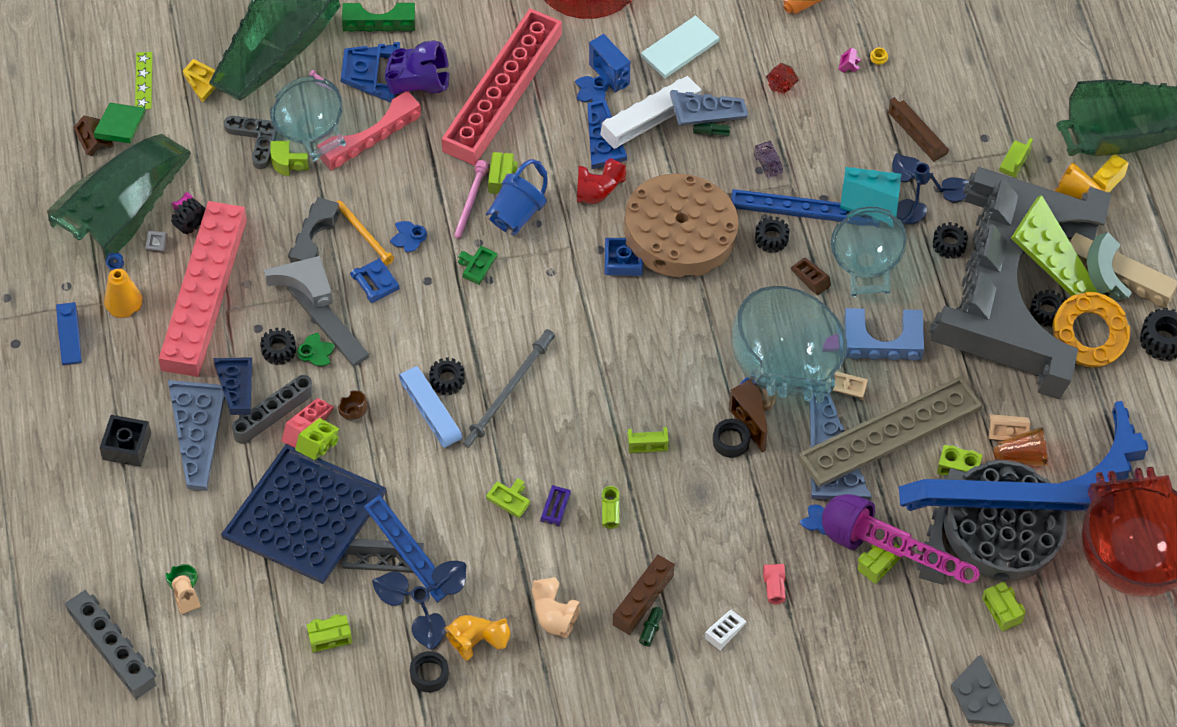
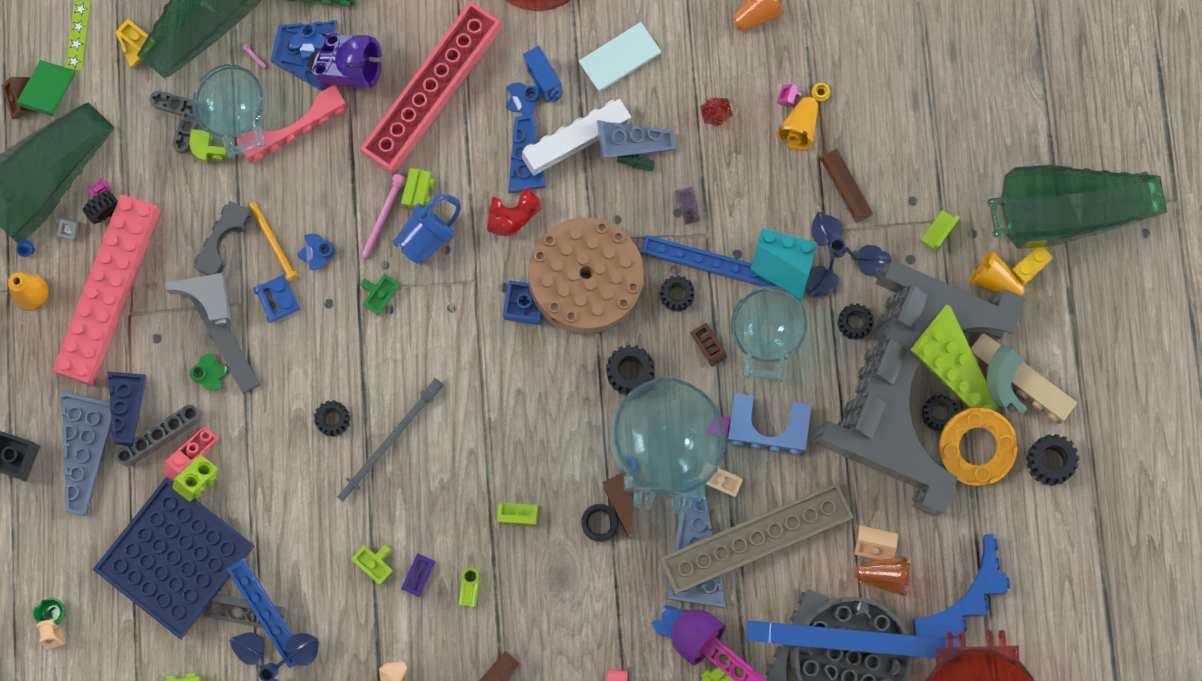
camera: 15 degrees right, 20 degrees up
black tyre [260,327,296,365] -> none
reddish brown hair [338,390,368,421] -> none
light blue beam [399,366,462,448] -> none
lime brick [937,445,983,476] -> none
none -> blue plate [289,24,325,59]
none -> black tyre [606,345,655,396]
none -> light orange cone [777,97,818,151]

